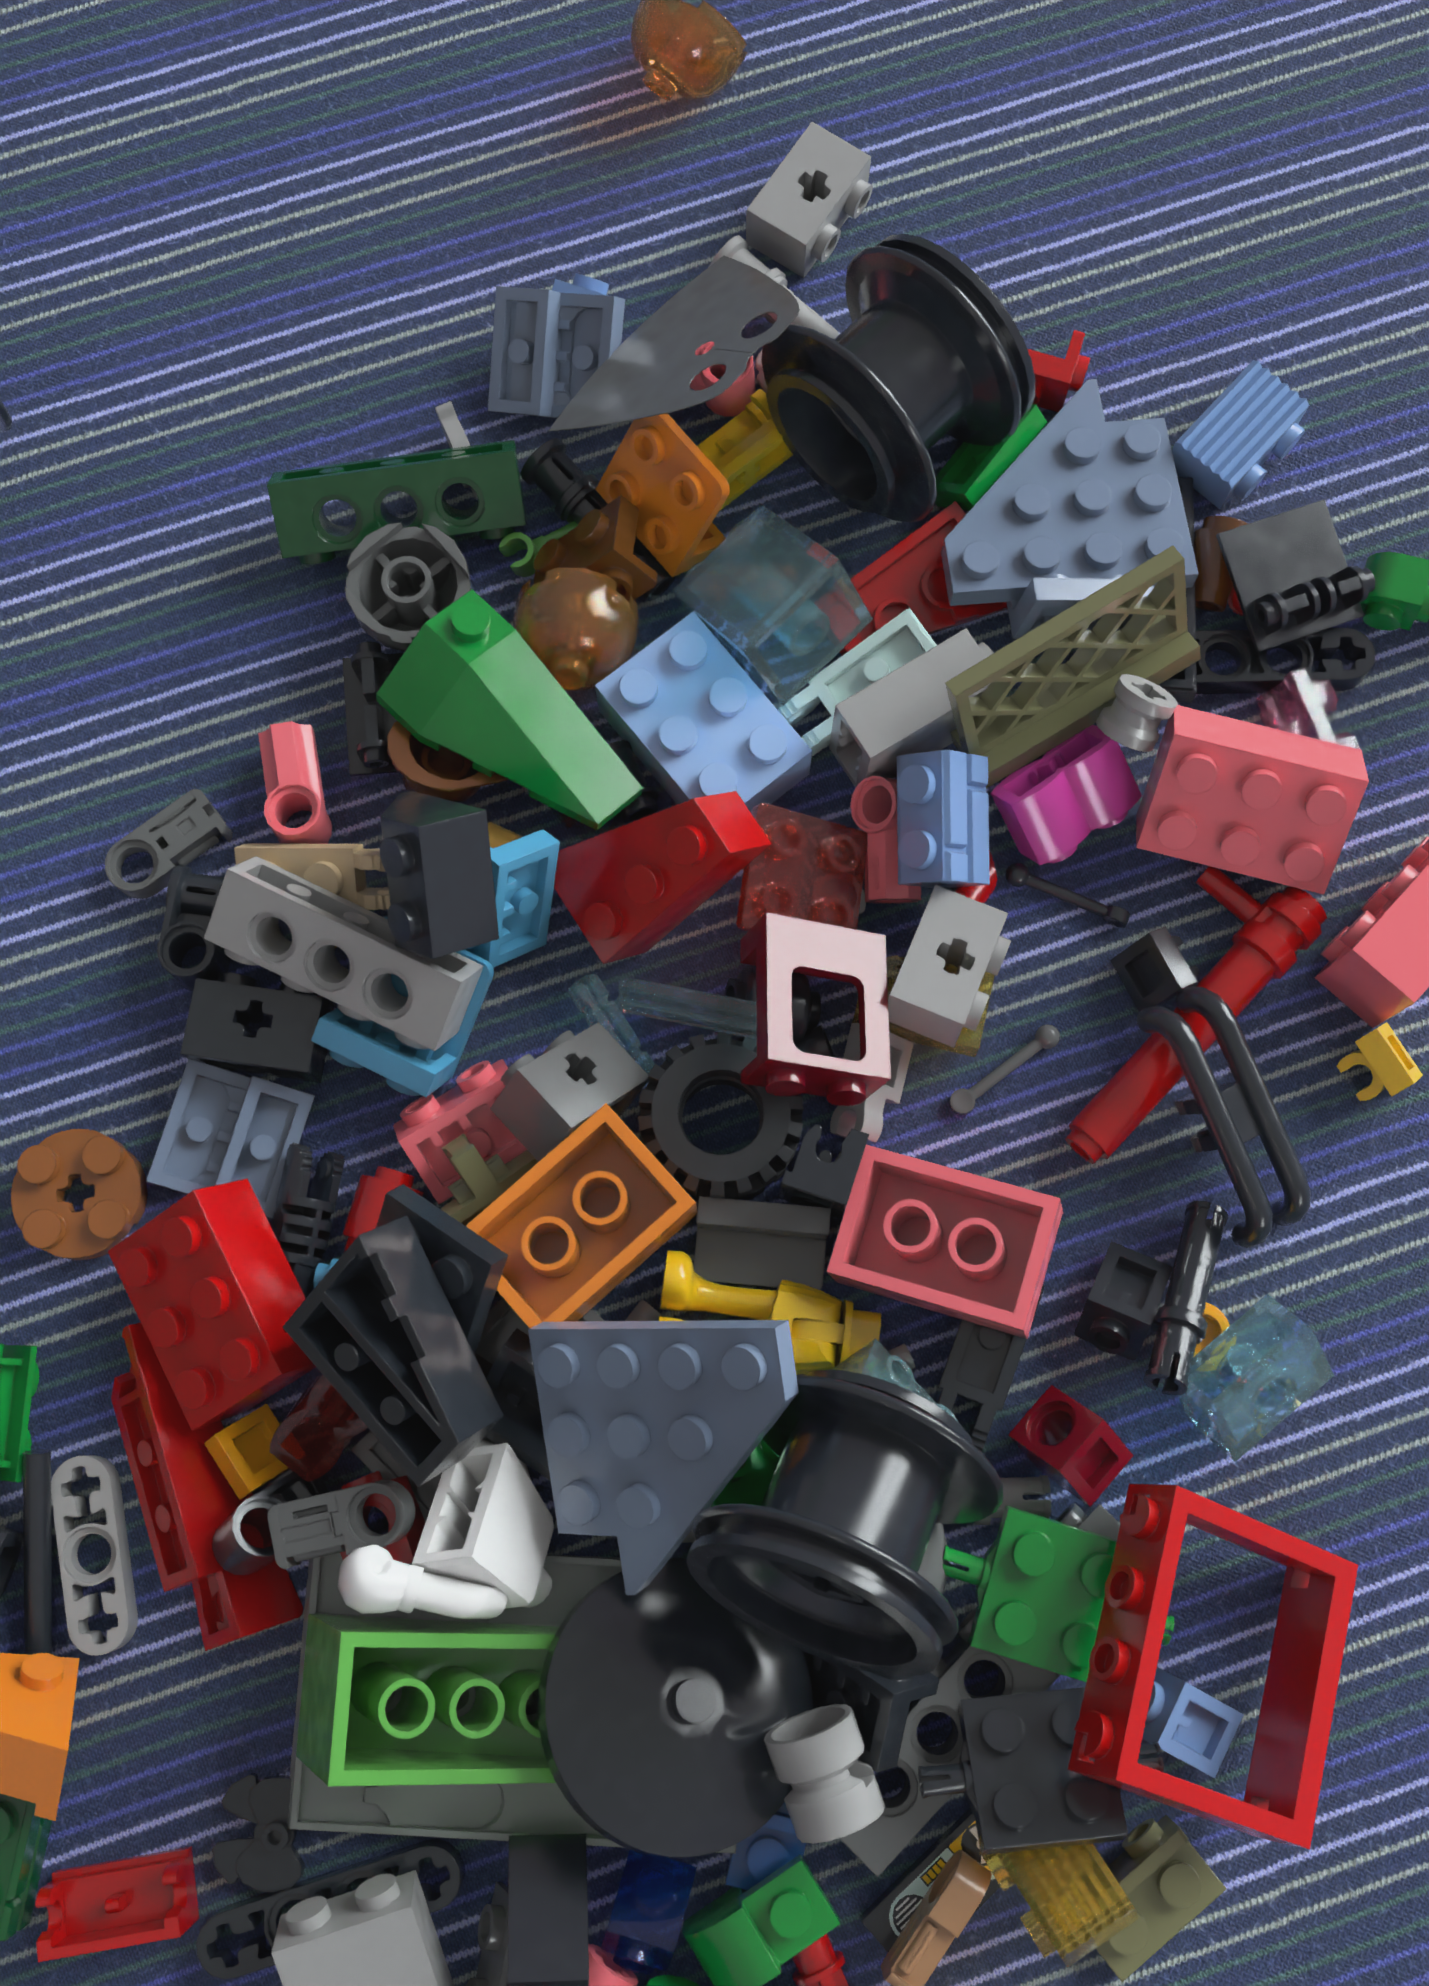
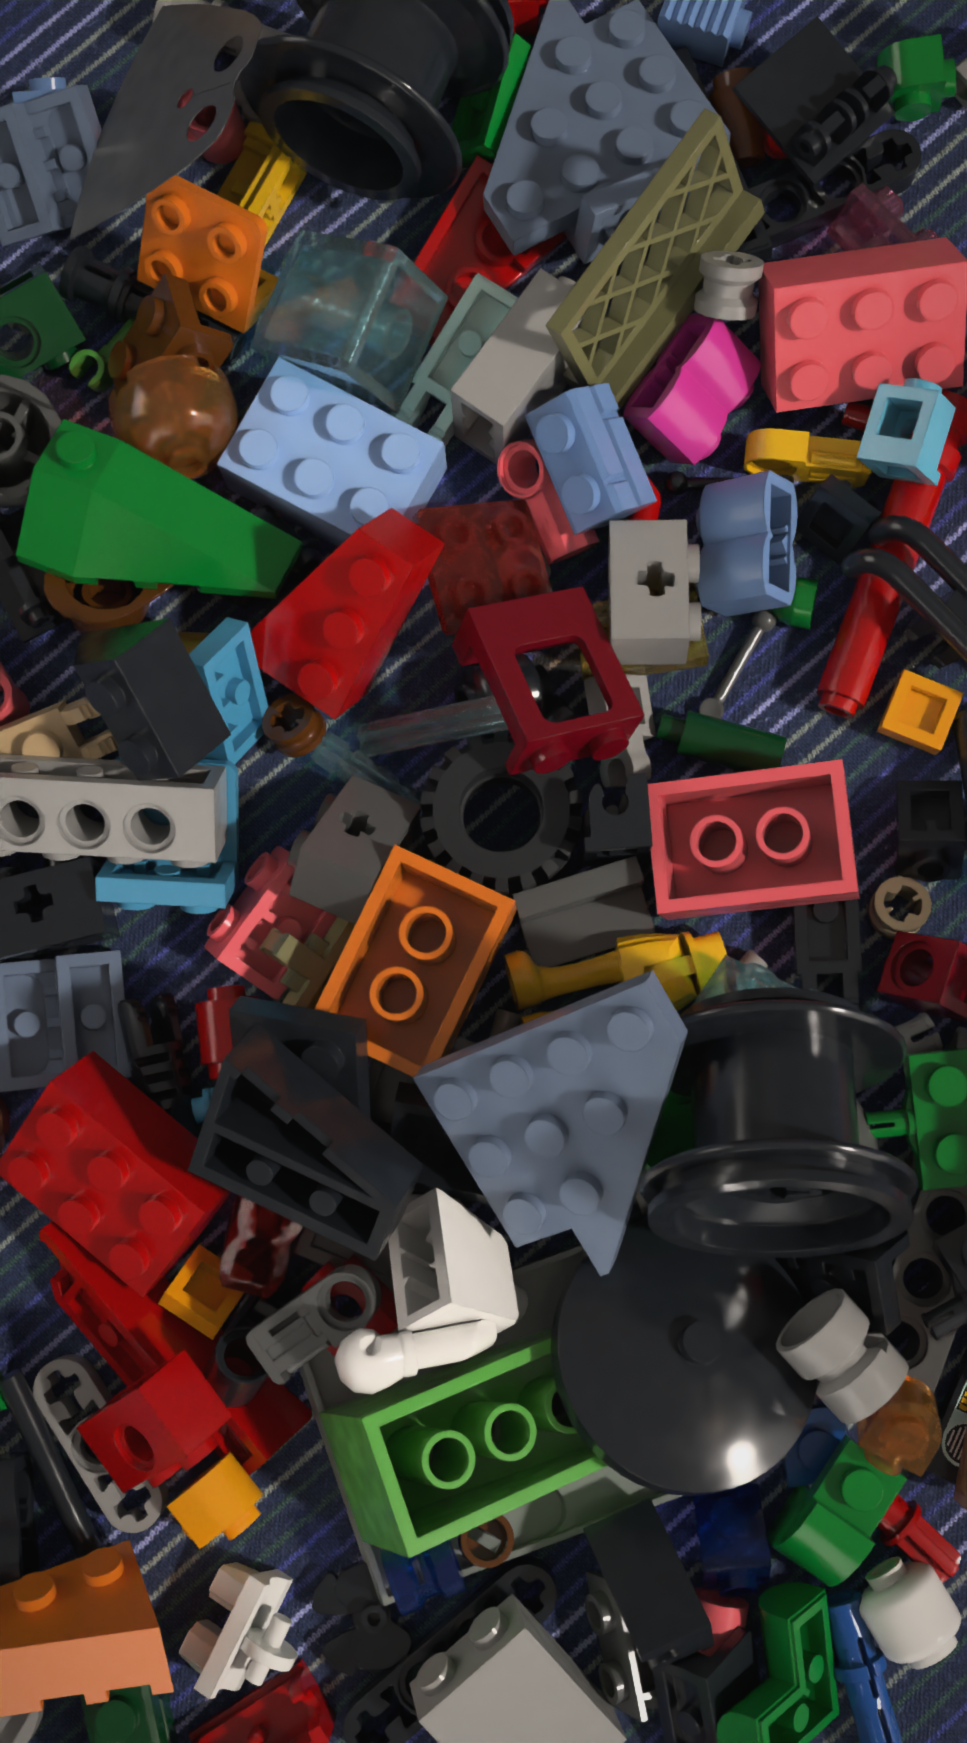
camera: 15 degrees left, 5 degrees up
none -> red brick [76,1349,233,1493]
none -> light orange plate [167,1452,263,1549]
none -> white hips [179,1562,297,1700]
none -> reddish brown bush [262,693,326,758]
none -> clear blue wheel [380,1539,467,1617]
none -> reddish brown hinge [458,1515,514,1568]
none -> dark green cylinder [656,710,786,772]
none -> medium blue brick [694,470,797,617]
none -> yellow piece [743,428,871,487]
none -> green hinge [772,577,819,629]
none -> medium azure brick [856,378,956,486]
none -> clear orange plate [856,1376,942,1477]
none -> dark tan bush [867,876,932,940]
none -> light orange plate [877,669,964,755]

